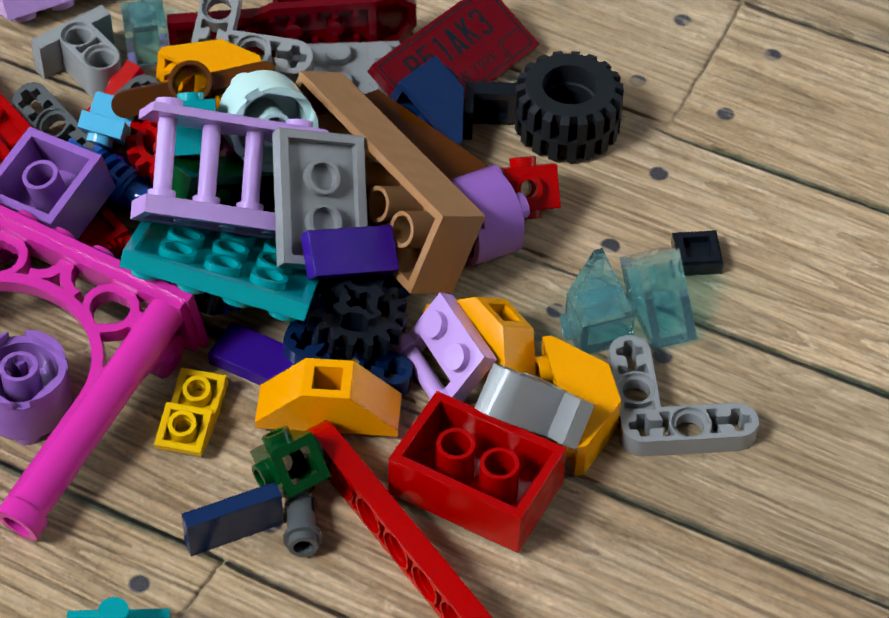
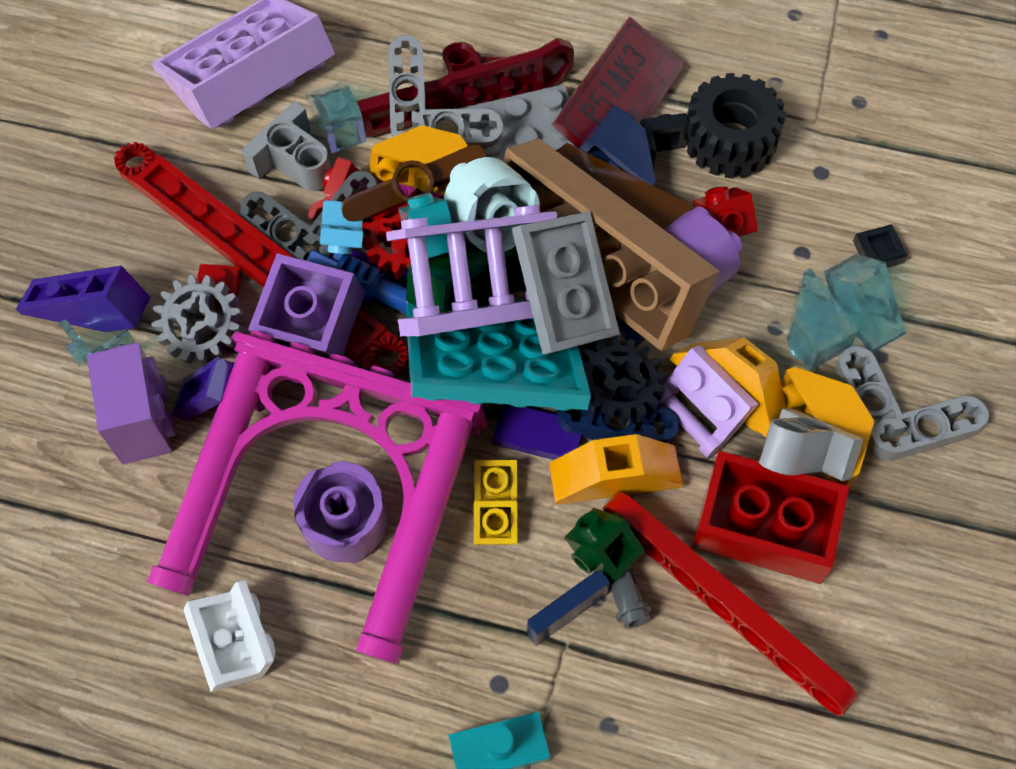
camera: 10 degrees left, 15 degrees up
dark purple tile [300,225,399,280] -> none

